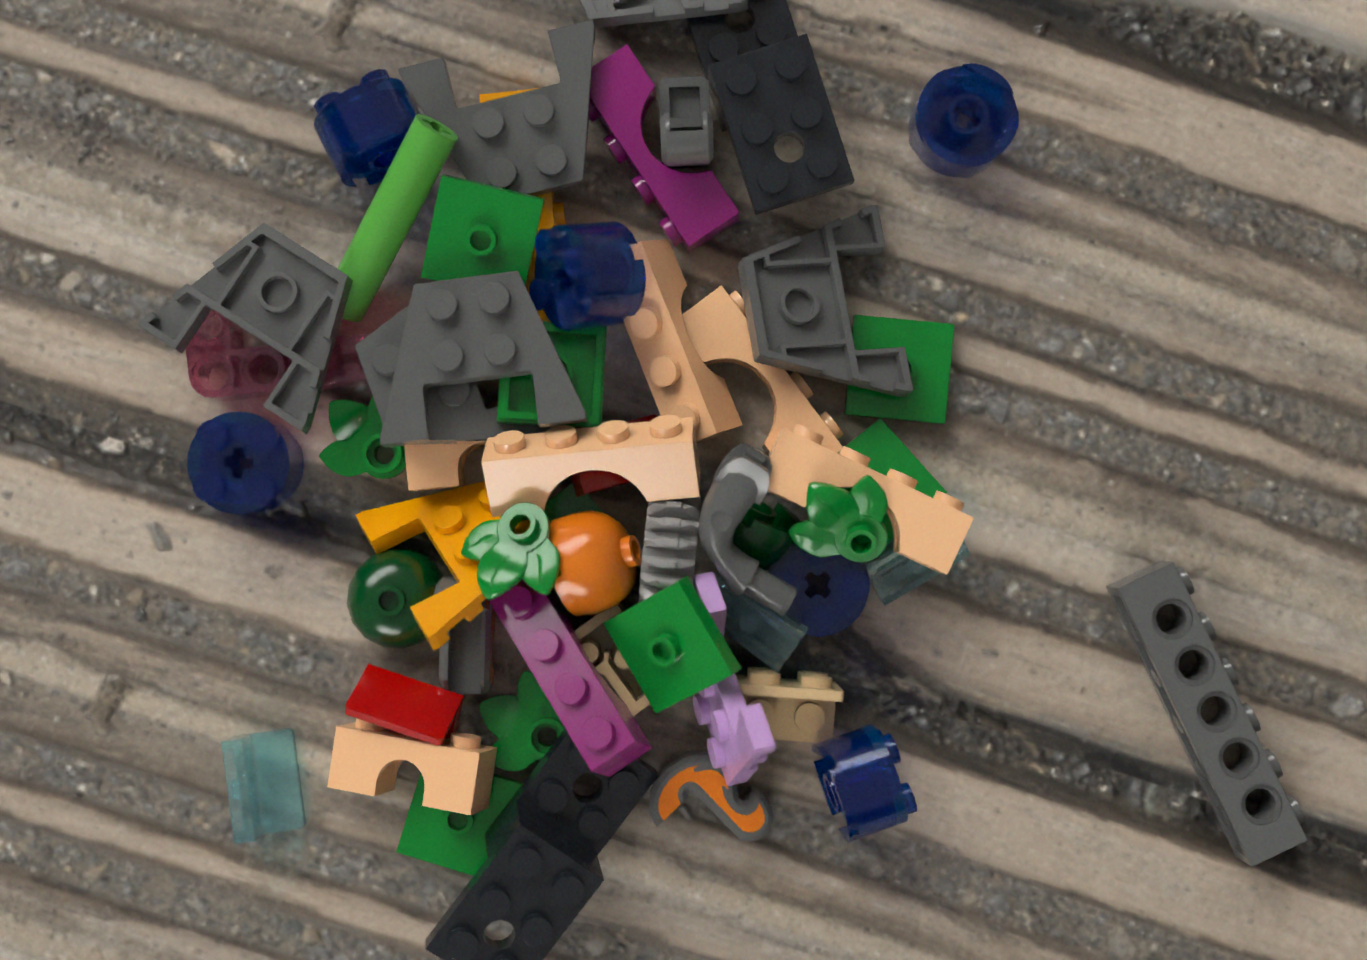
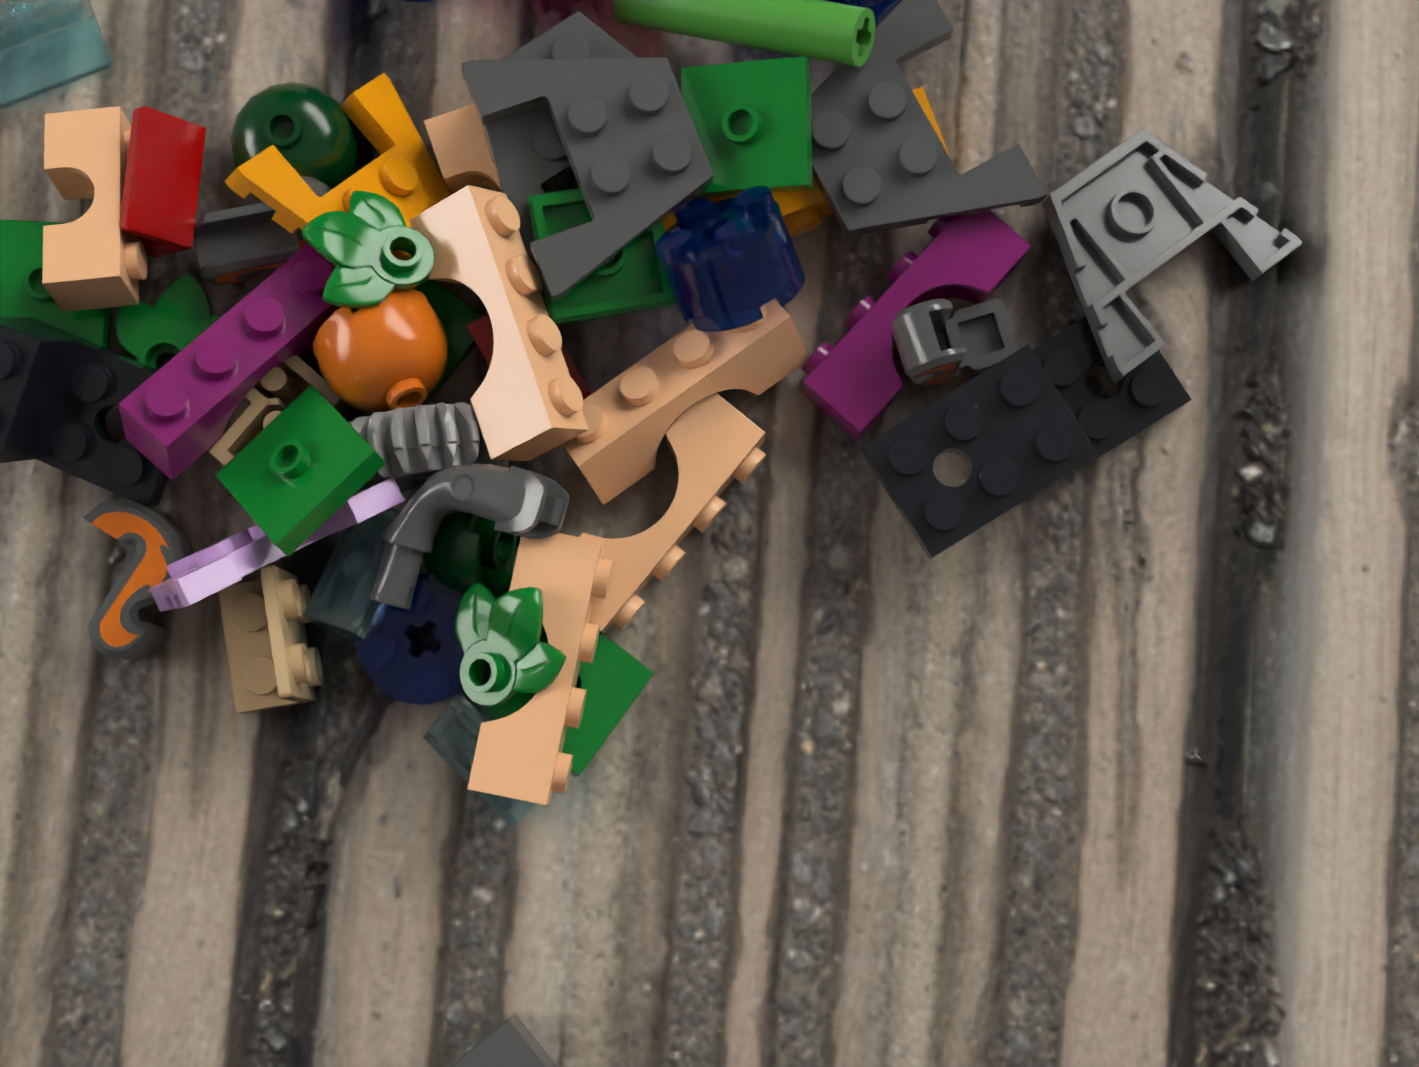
camera: 80 degrees right, 5 degrees down
green plate [319,396,406,479] -> none
dark grey wing [737,205,913,397] -> none
clear blue brick [812,724,917,843] -> none
green plate [844,315,954,425] -> none
clear blue brick [909,63,1019,178] -> none

